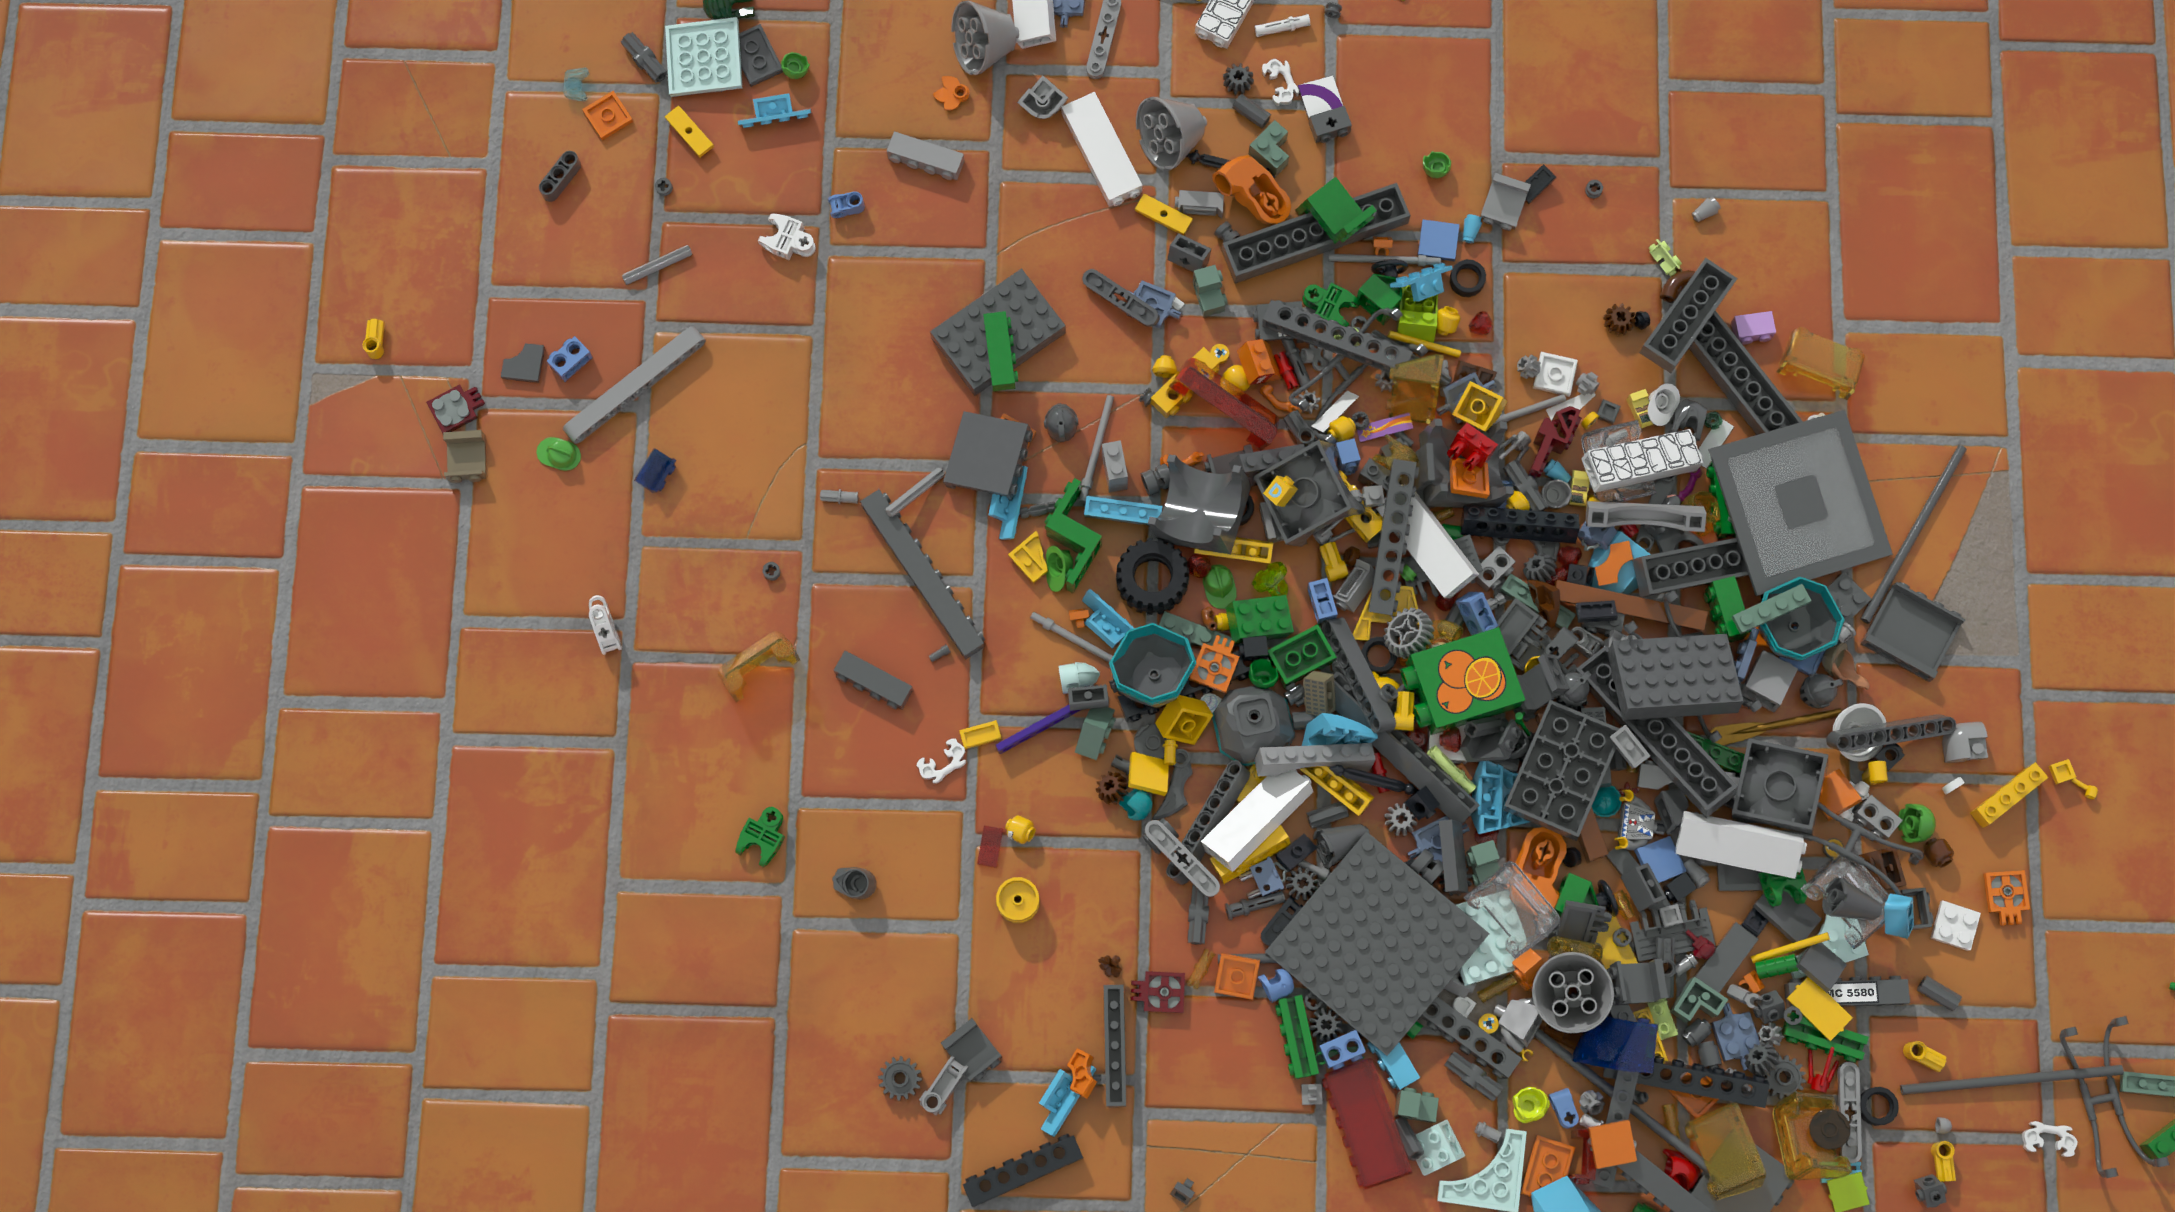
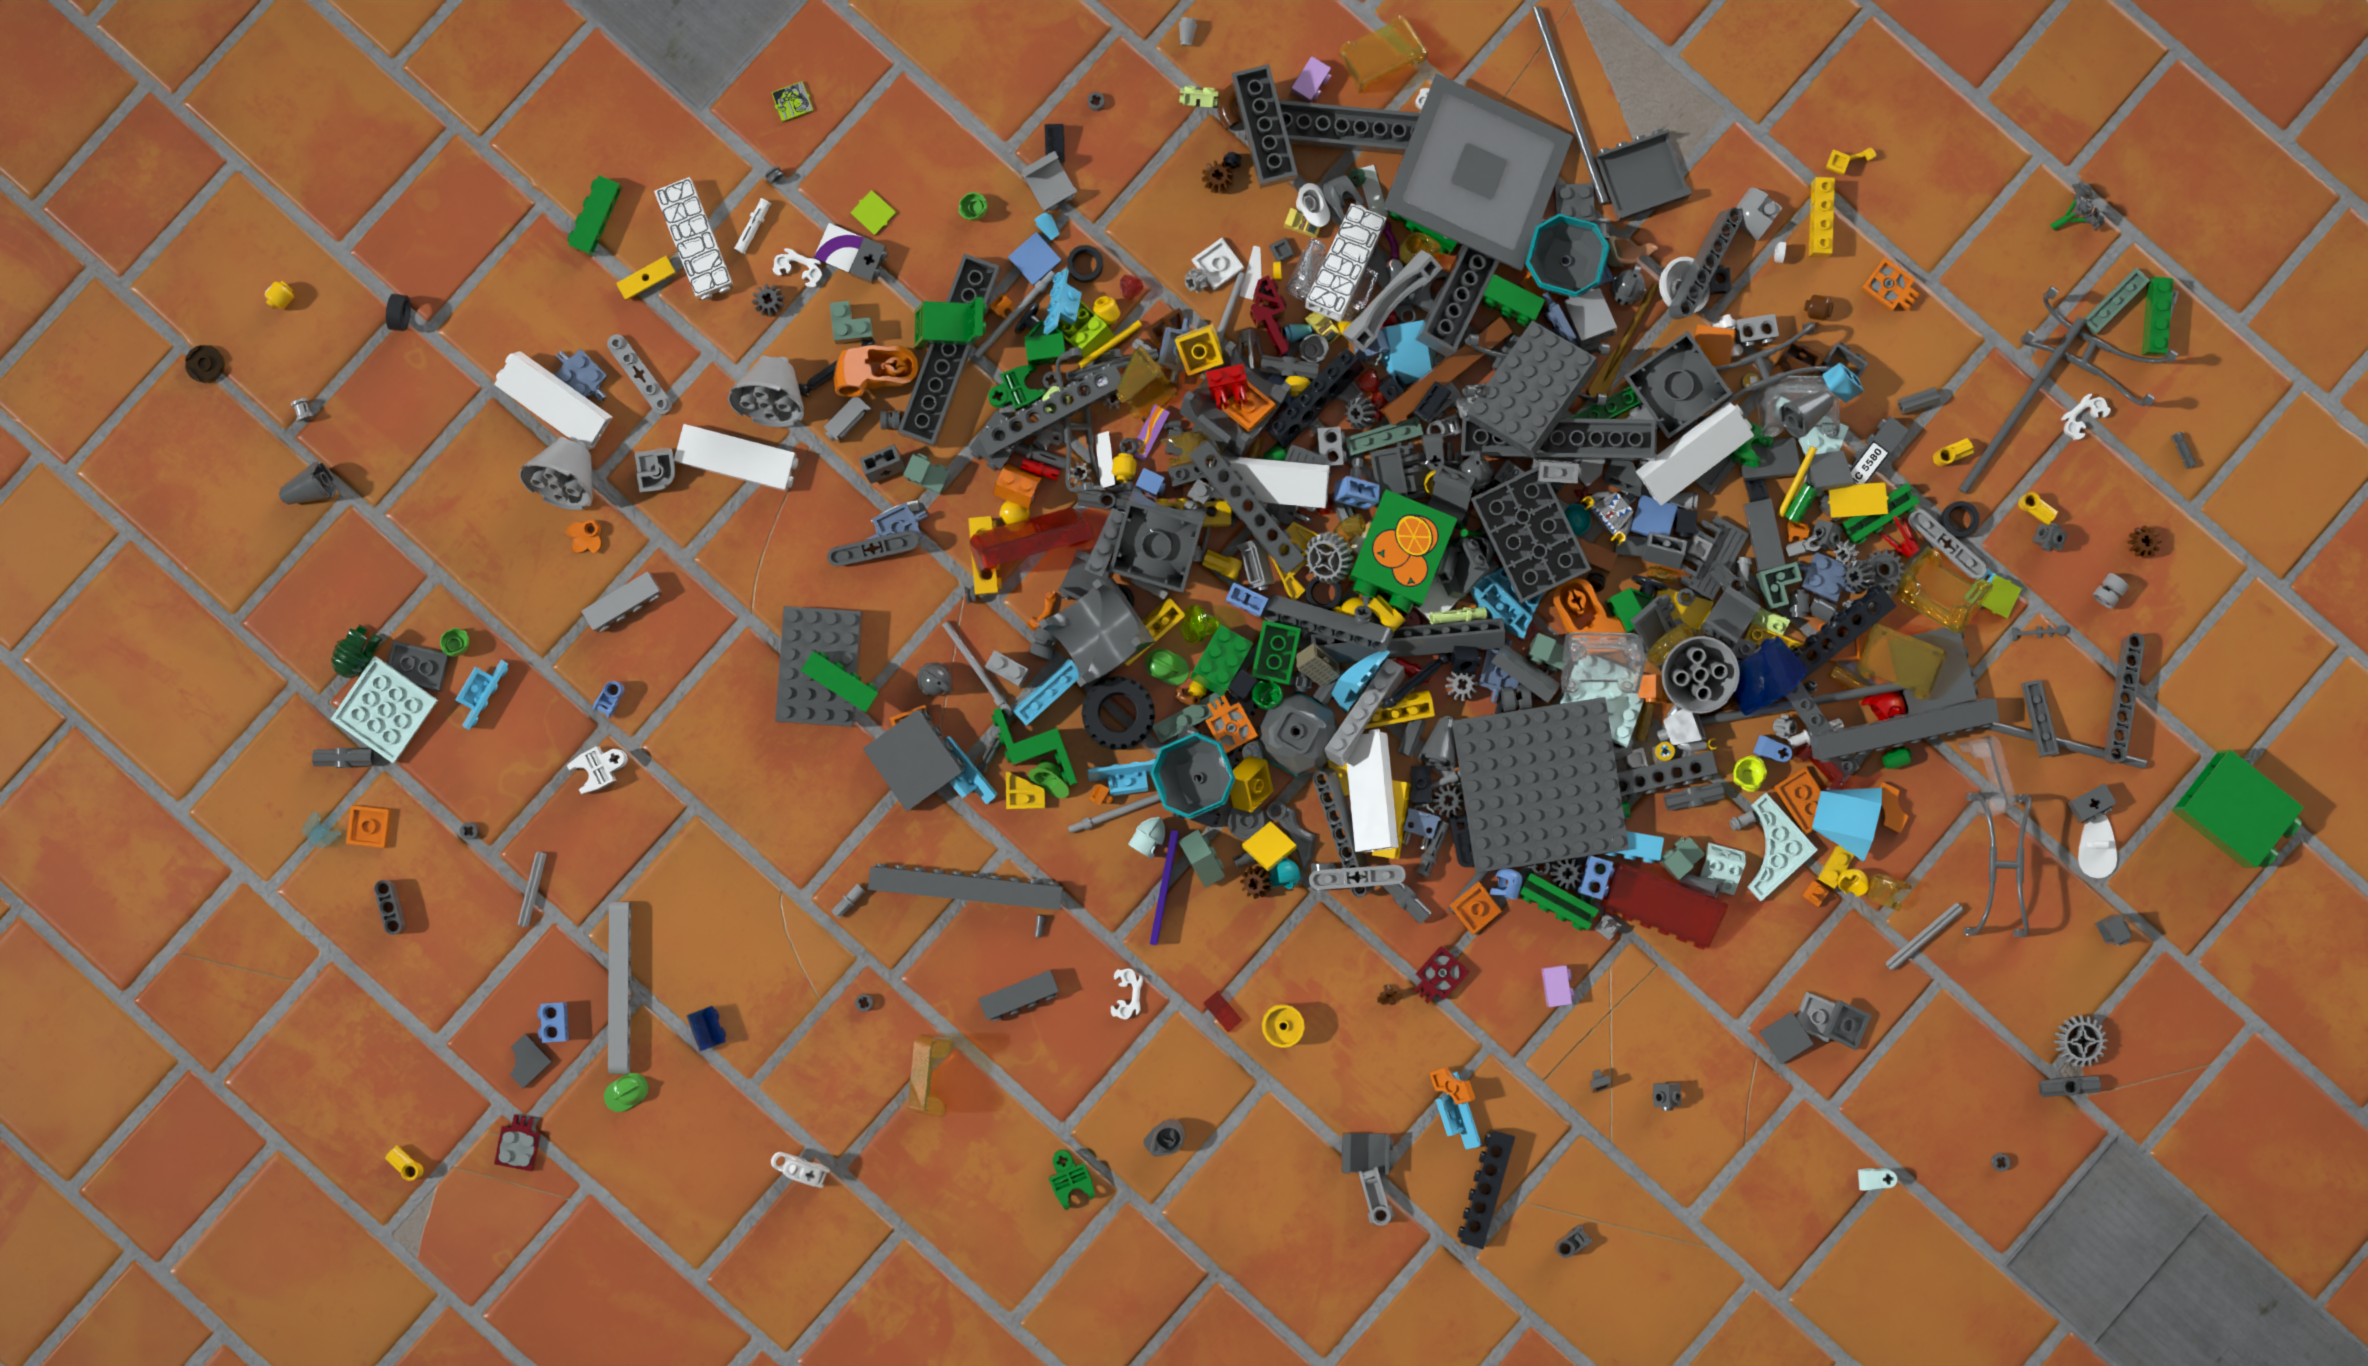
camera: 55 degrees left, 10 degrees up
dark tan panel [443,430,486,483] -> none
yellow tile [664,105,714,158] -> none
dark grey gear [878,1056,922,1101] -> none
light grey axle [885,468,945,517] -> none
yellow tile [959,720,1002,750] -> none
yellow head [1005,815,1036,844] -> none
dark grey brick [1068,684,1109,711] -> none
dark grey brick [1104,985,1126,1108] -> none
yellow tile [1135,194,1193,236] -> none
yellow cone [1152,355,1178,378] -> none
yellow pin [1162,740,1178,765] -> none
clear yellow pin [1186,949,1216,990] -> none
clear red cone [1187,554,1211,578] -> none
yellow tile [1210,344,1229,364] -> none
dark grey axle [1232,94,1271,128] -> none
orange piece [1260,385,1298,413] -> none
yellow brick [1263,476,1298,507] -> none
reddish brown tile [1343,546,1360,566] -> none
bright green plate [1400,564,1417,582] -> none
clear red cone [1439,726,1461,753] -> none
reddish brown brick [1527,580,1560,628] -> none
light grey gear [1576,372,1600,396] -> none
orange tile [1588,1120,1637,1169] -> none
orange tile [1595,541,1633,586] -> none
dark red piece [1685,929,1716,960] -> none
sand green plate [1731,584,1812,634] -> none
dark grey bush [1783,1006,1802,1025] -> none
dark brown tile [1809,1109,1850,1150] -> none
yellow piece [1862,761,1888,785] -> none
bright green cylinder [1898,804,1936,843] -> none
white plate [1930,900,1981,951] -> none
light grey hinge [1935,1117,1952,1134] -> none
none -> lime piece [850,190,896,235]
none -> lavender brick [1541,965,1574,1007]

